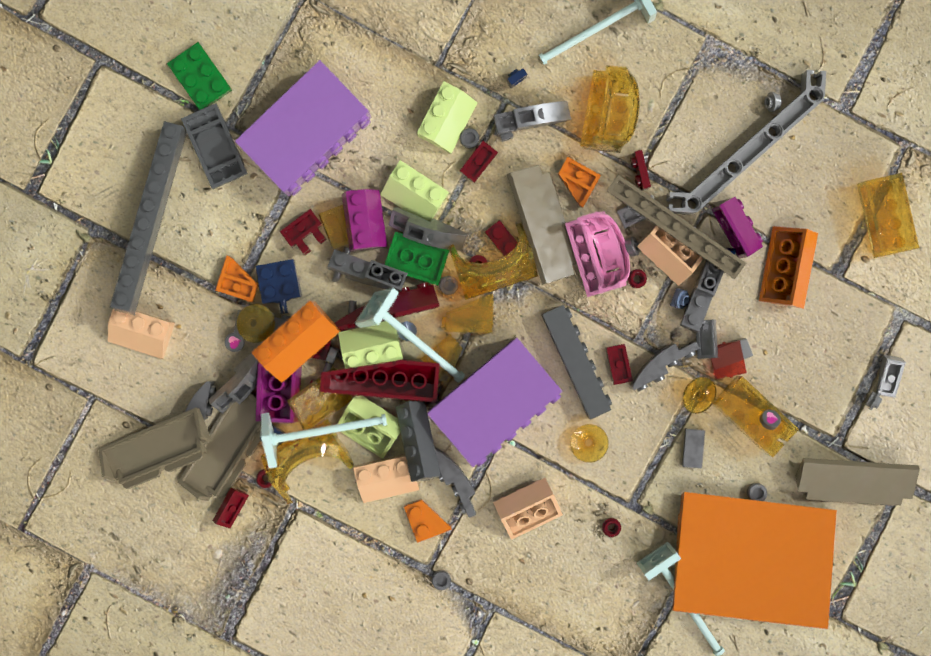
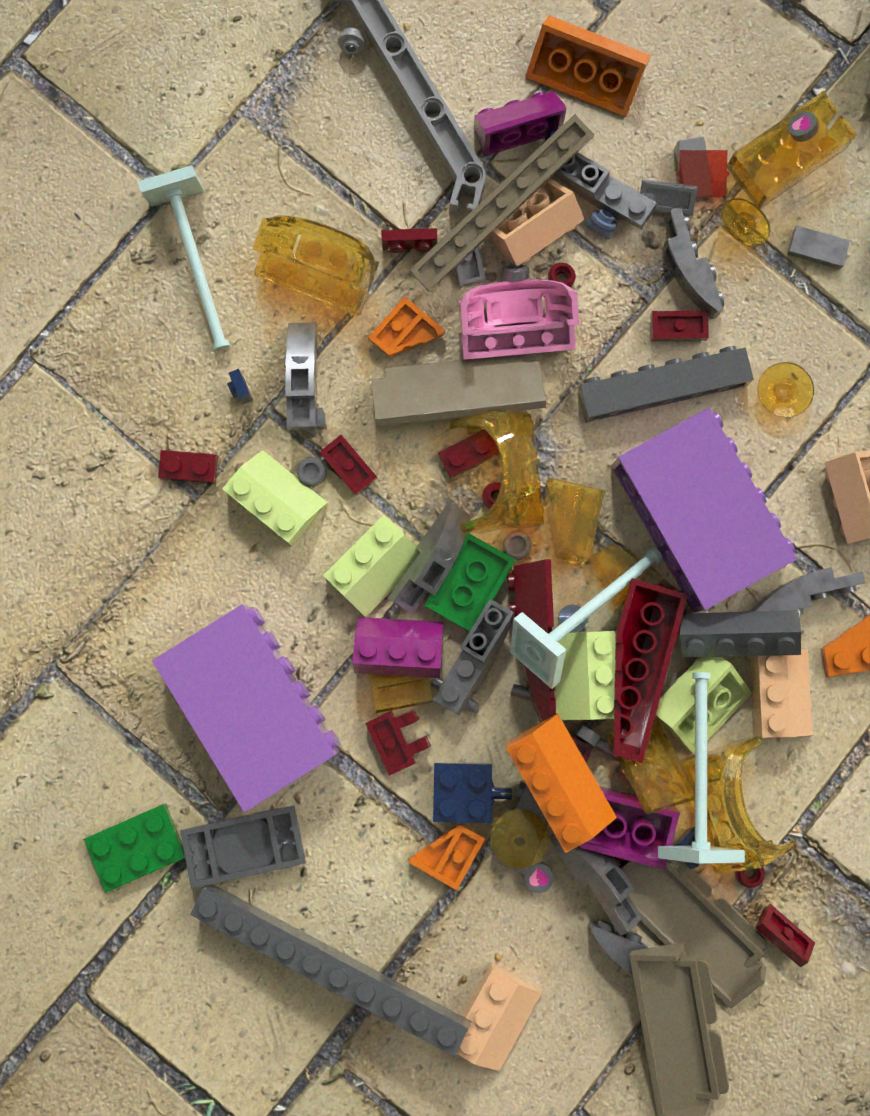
camera: 75 degrees left, 5 degrees down
none -> dark red plate [158,450,218,484]

